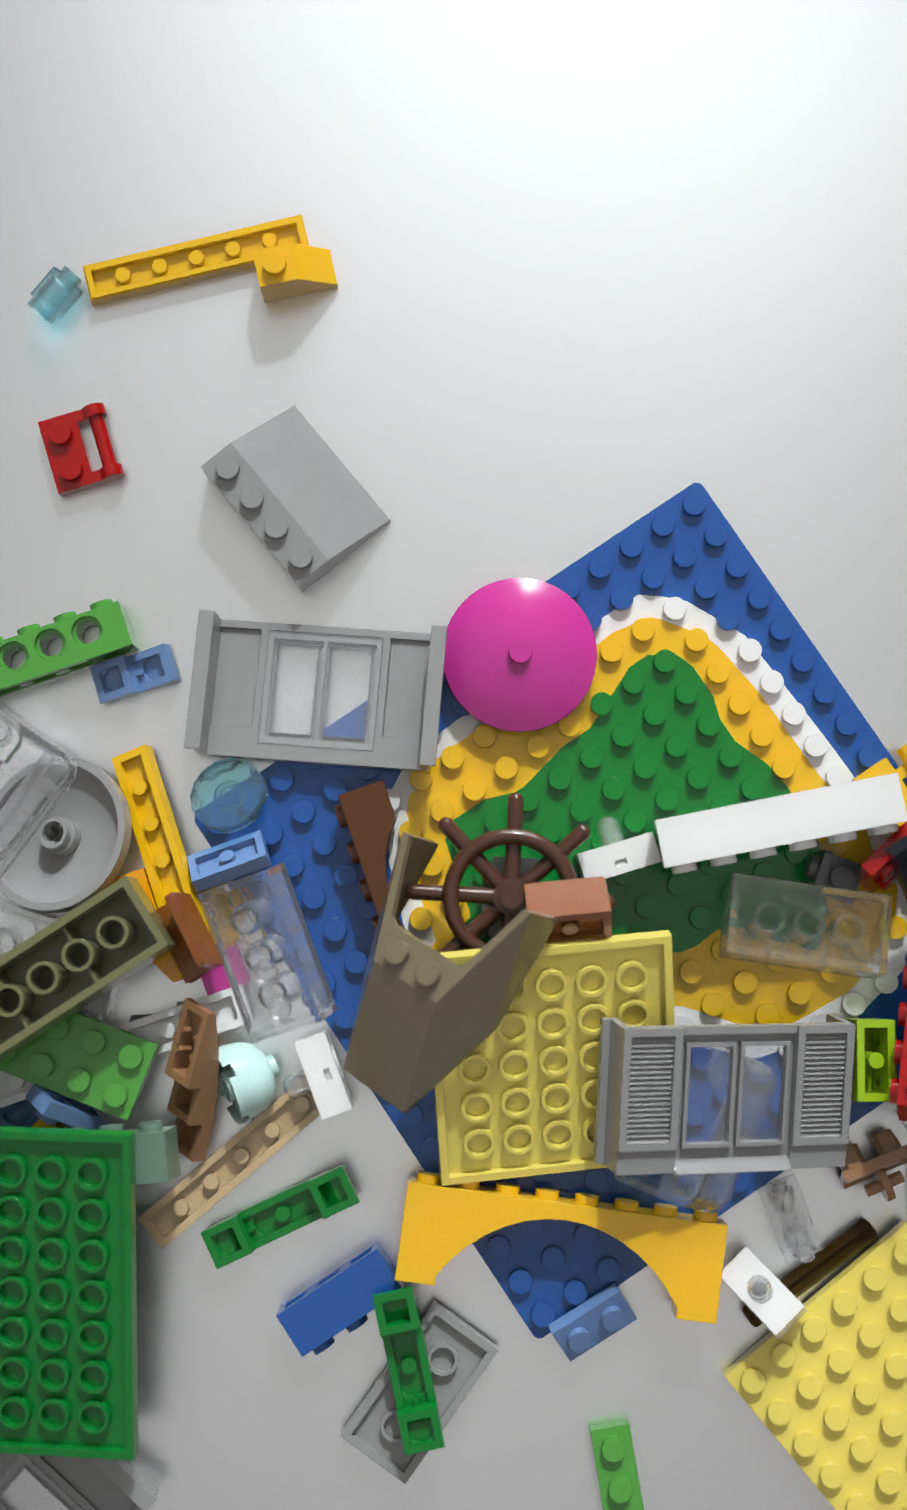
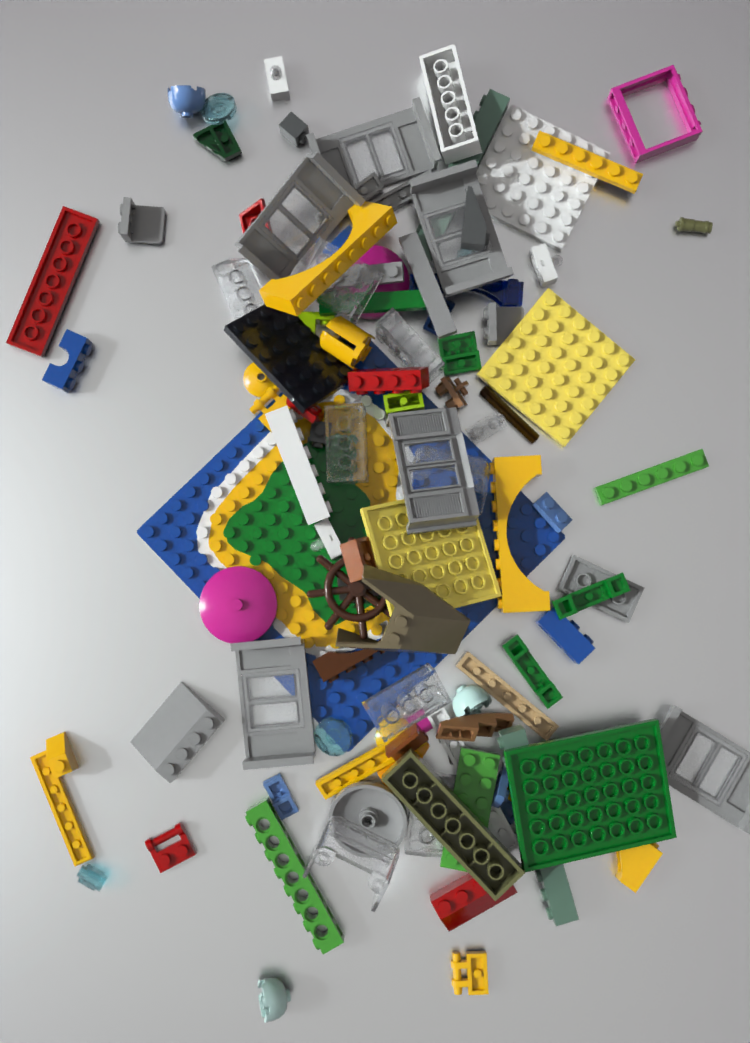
camera: 100 degrees left, 0 degrees up
medium blue plate [187,830,271,892] -> none
white piece [283,1030,354,1120] -> none
white piece [722,1247,807,1339] -> none

